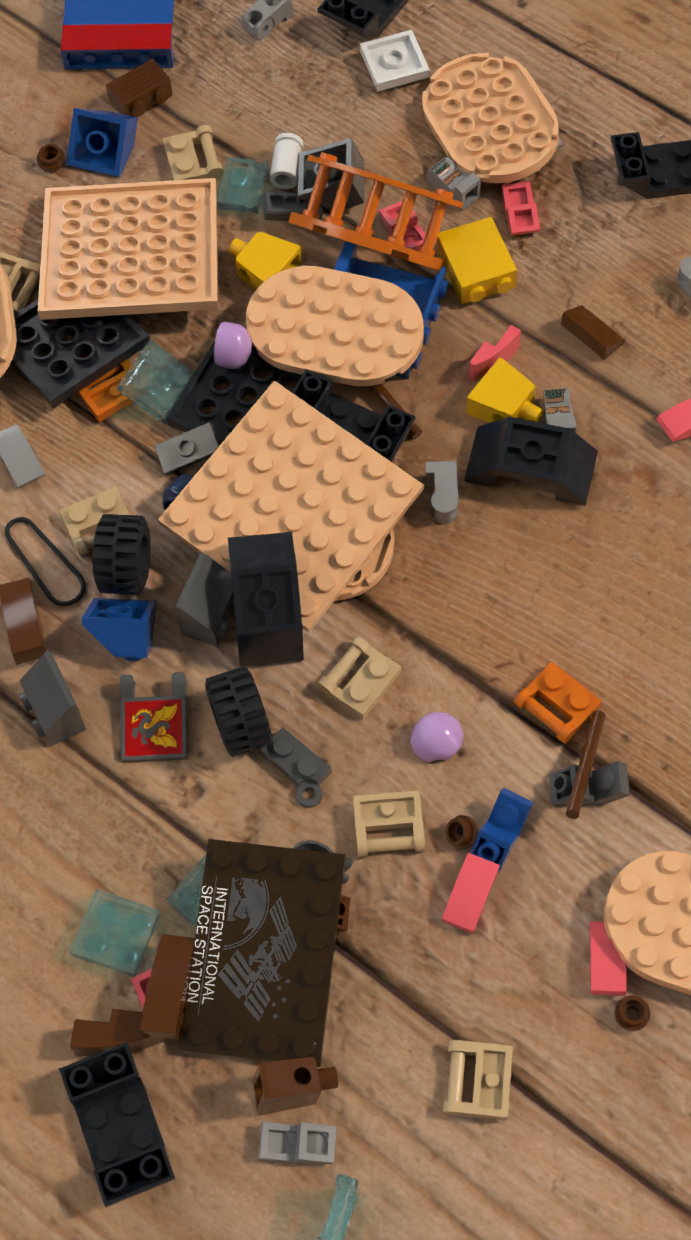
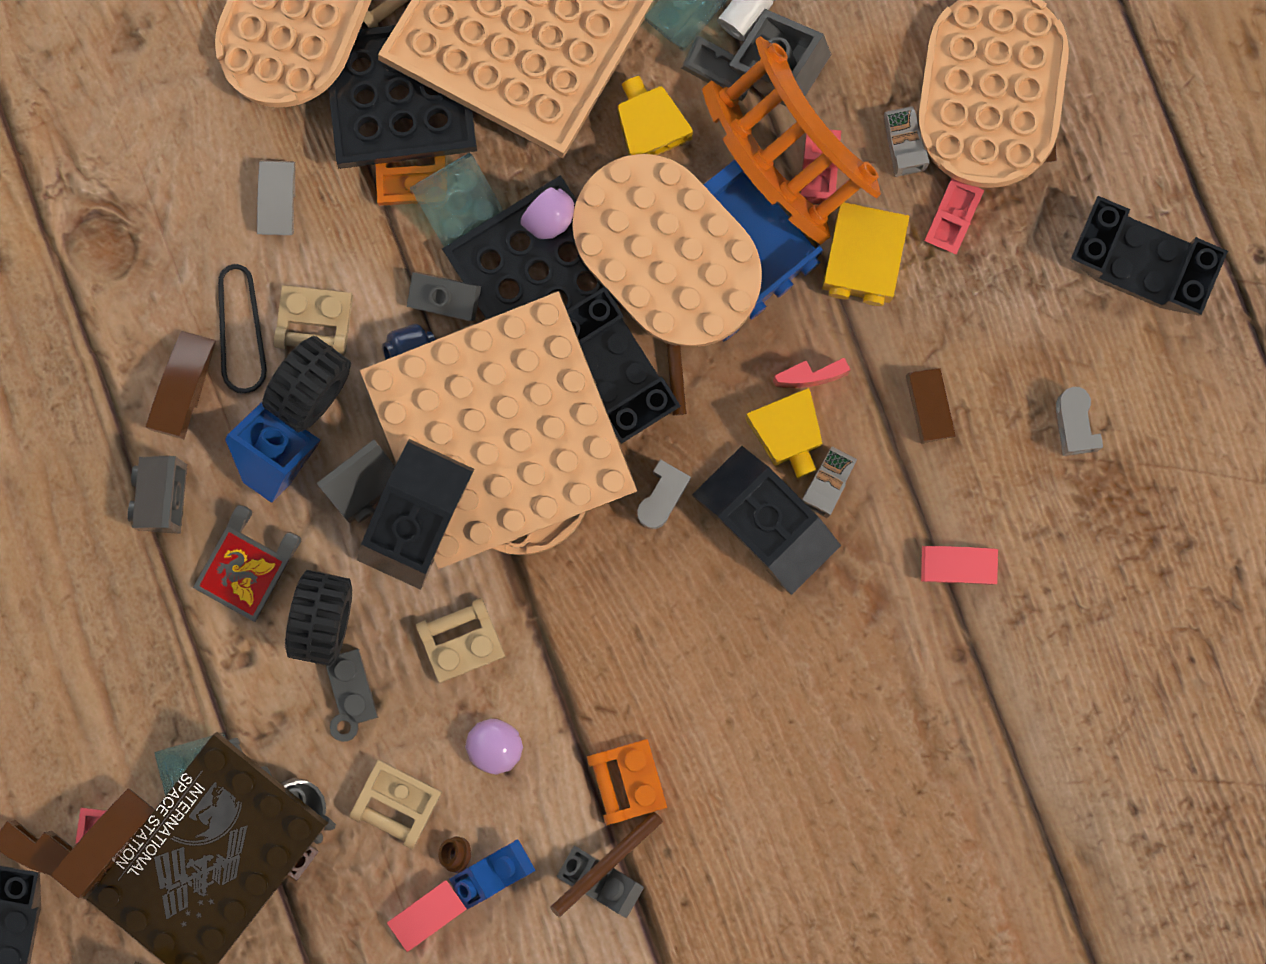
camera: 25 degrees right, 20 degrees up
clear light blue plate [69,889,161,977] -> none

